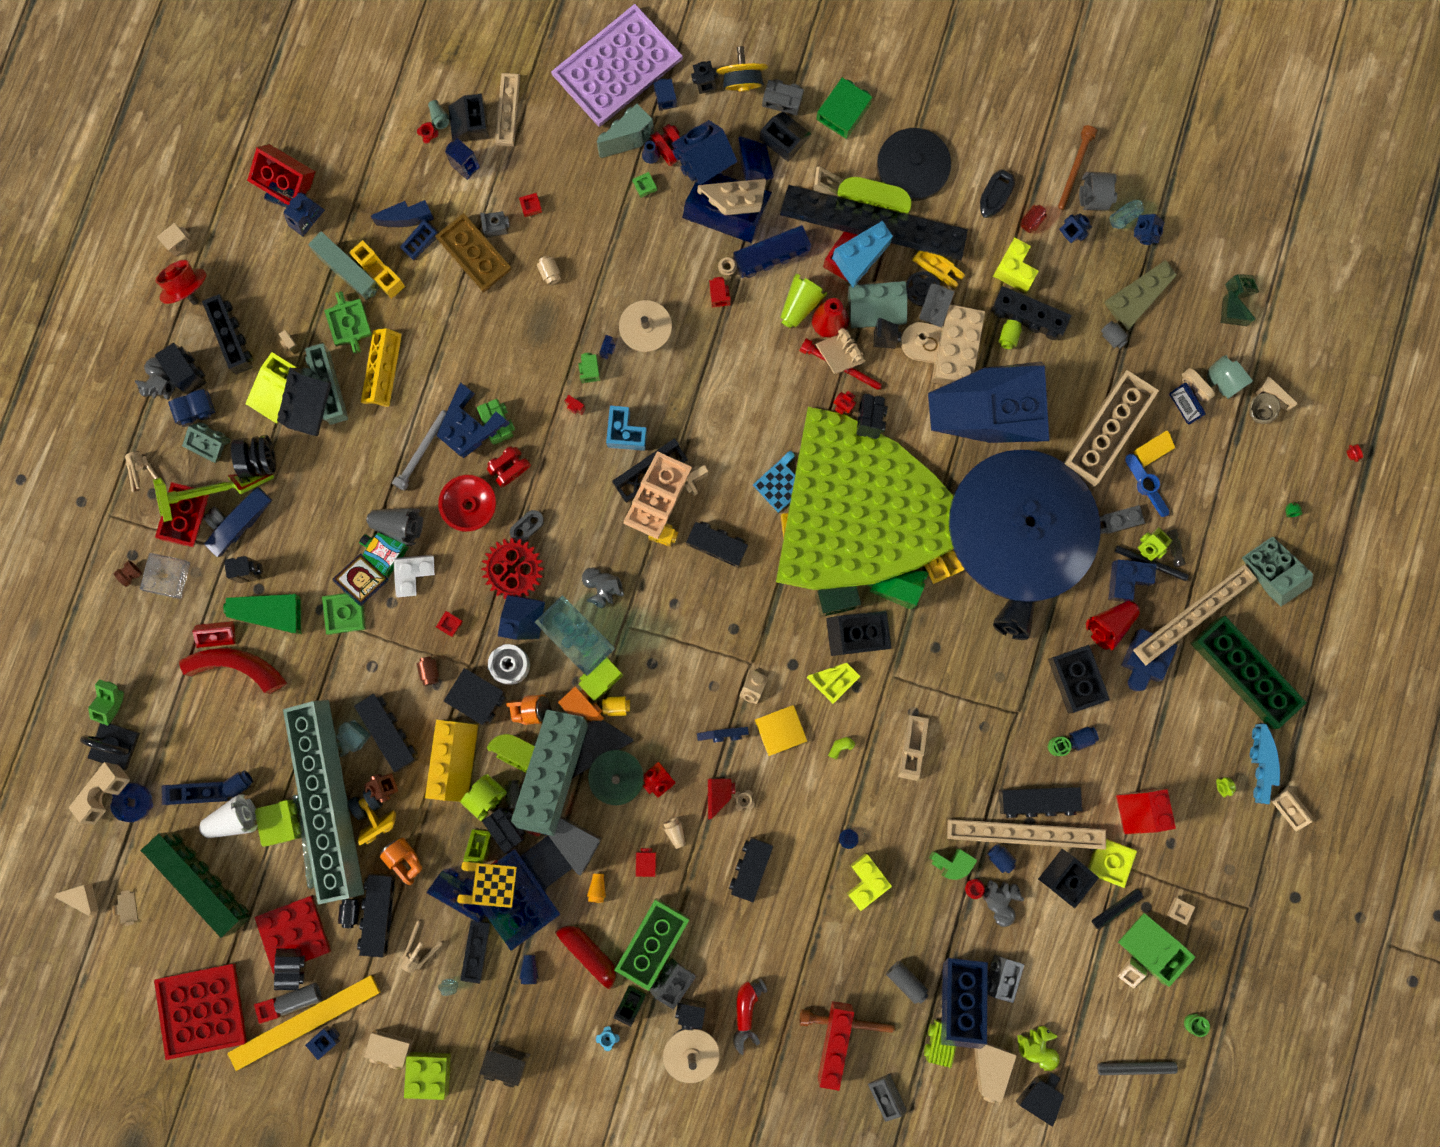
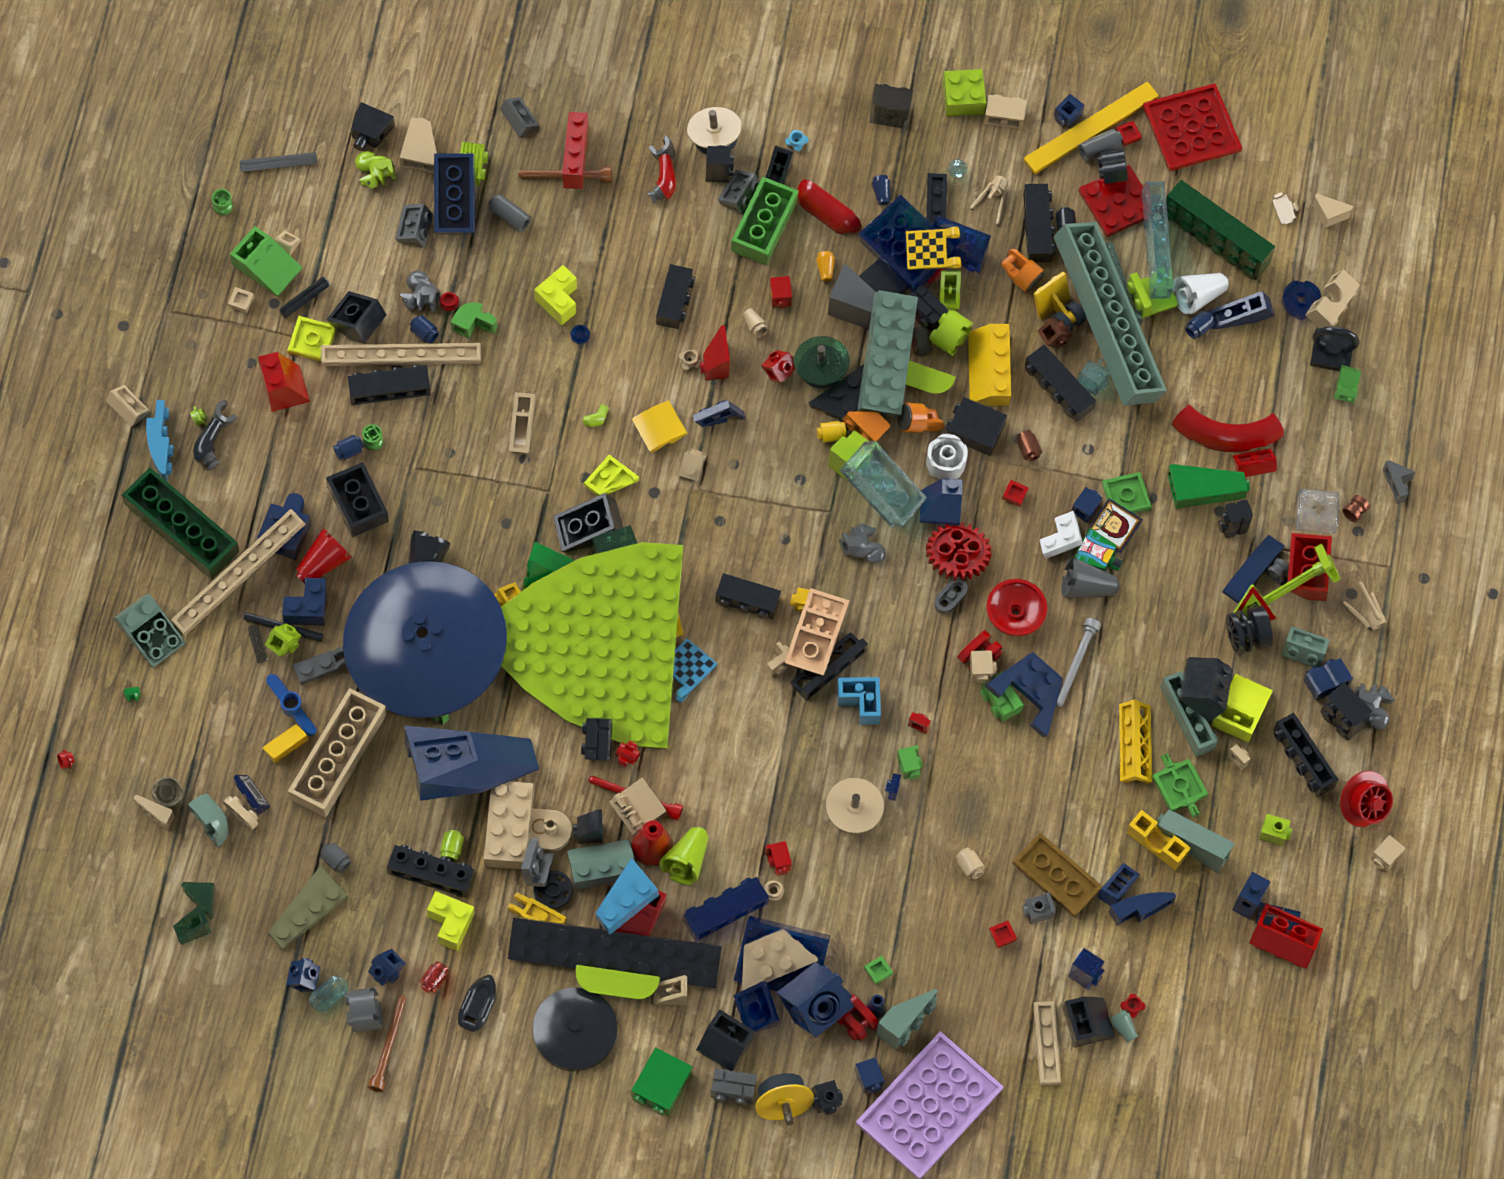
camera: 170 degrees right, 15 degrees down
none -> piece [193,400,237,471]
none -> tan brick [970,651,997,684]
none -> dark blue brick [1071,487,1103,523]
none -> clear light blue brick [1142,181,1173,299]
none -> lime brick [1259,814,1292,846]
none -> dark grey slope [1383,460,1415,504]

